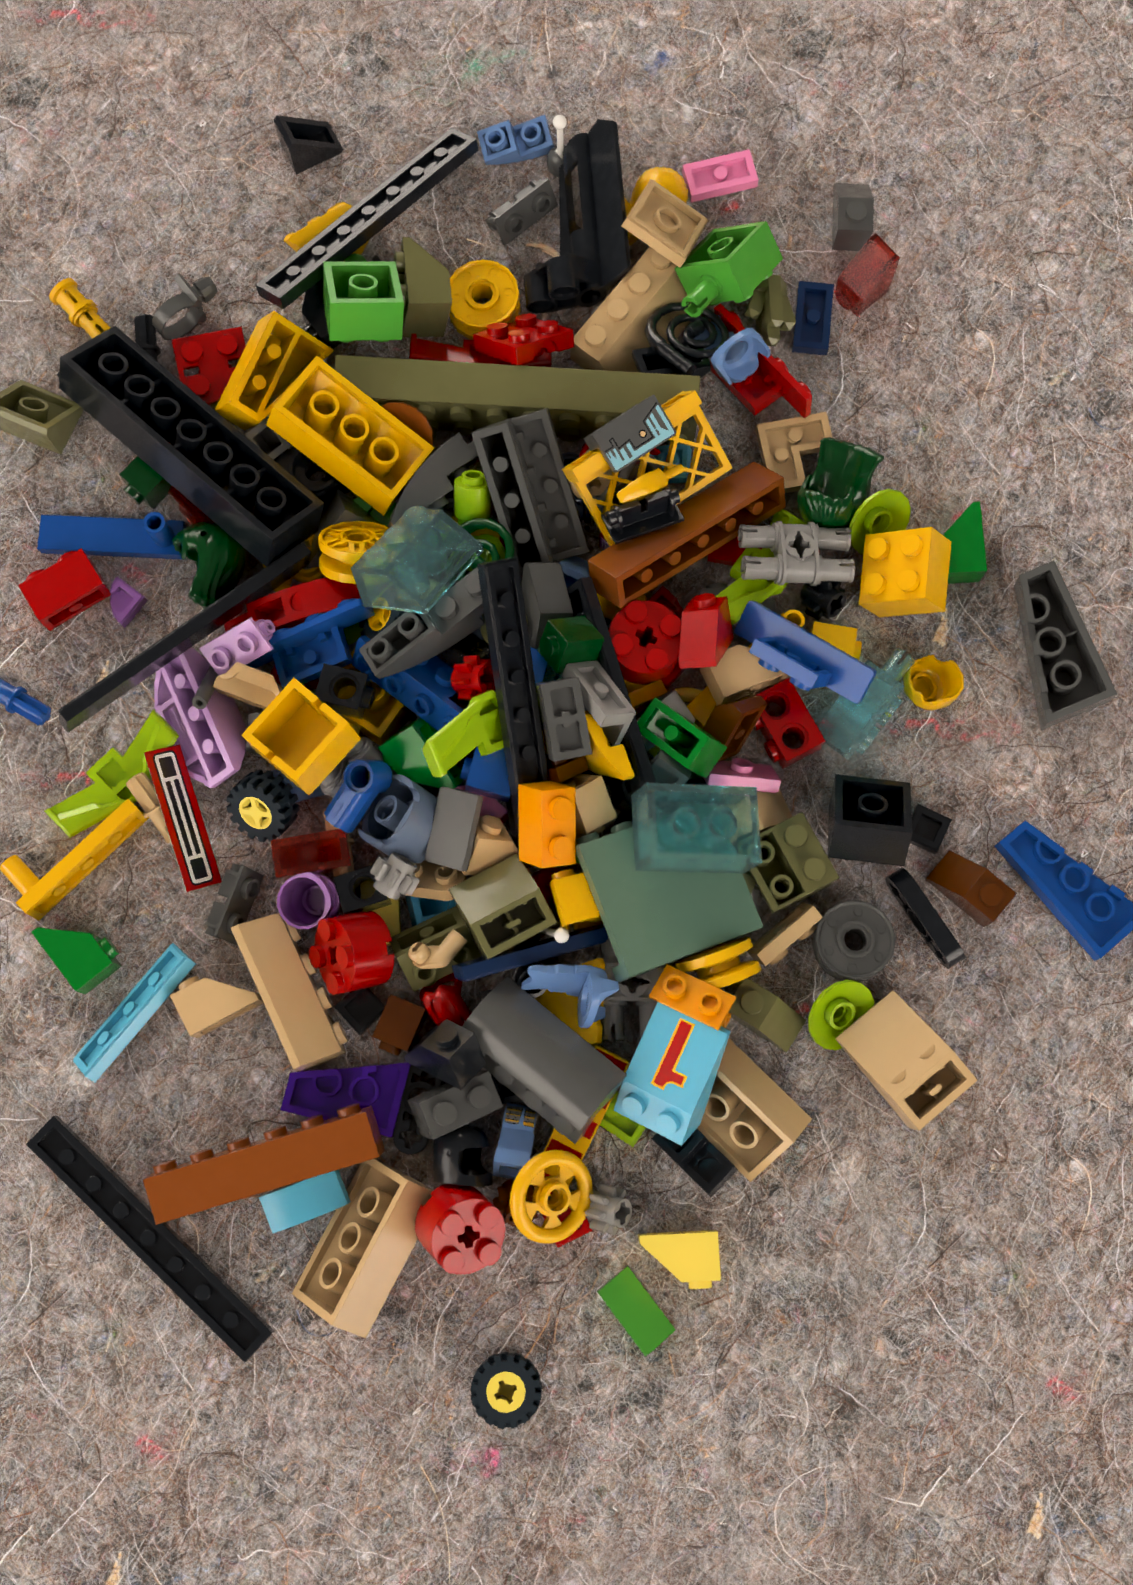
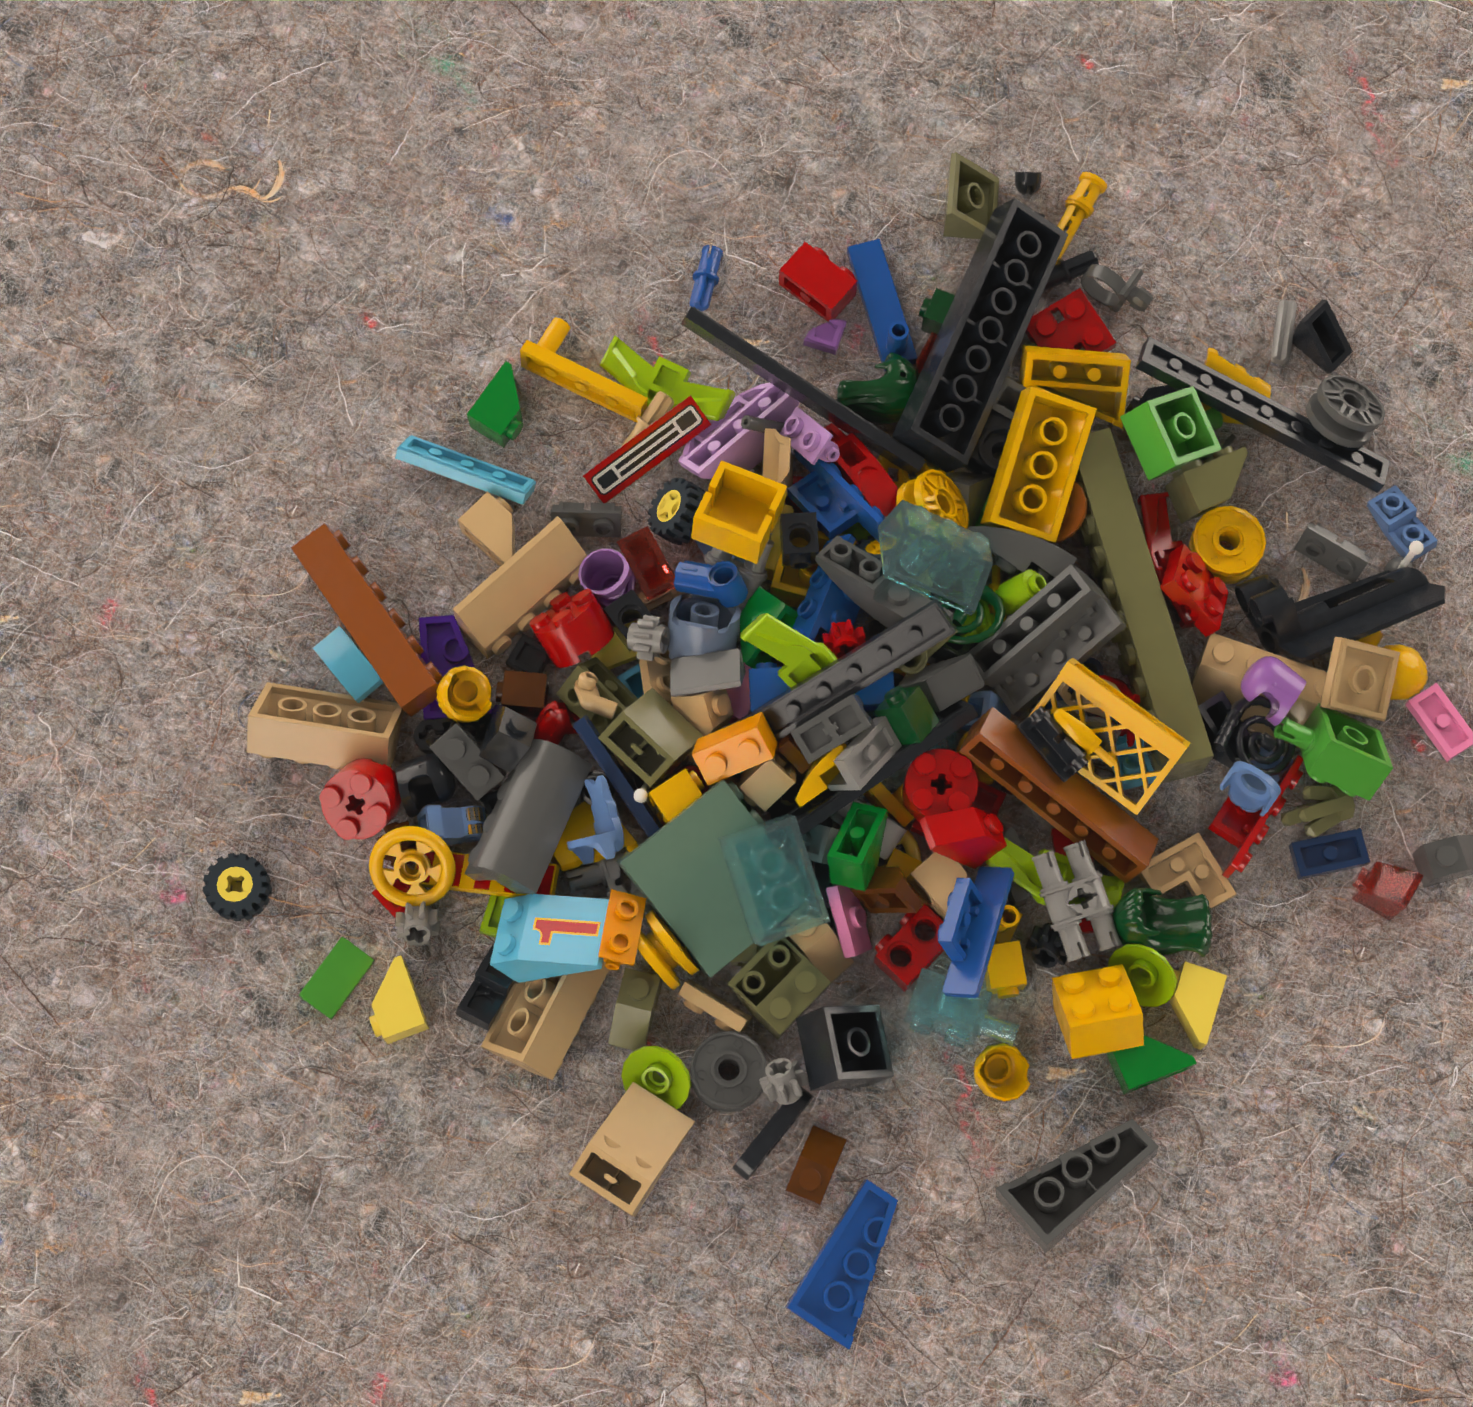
camera: 70 degrees right, 5 degrees down
black plate [26,1116,275,1363] -> none
panel [583,394,676,473] -> none
black tile [910,804,952,855] -> none
none -> yellow hair [436,666,492,723]
none -> light grey gear [759,1058,809,1105]
none -> black hinge [1015,172,1042,195]
none -> light yellow slope [1169,961,1227,1050]
none -> medium lavender helmet [1241,656,1307,726]
none -> light grey axle [1270,299,1297,365]
none -> dark grey wheel [1305,375,1385,448]

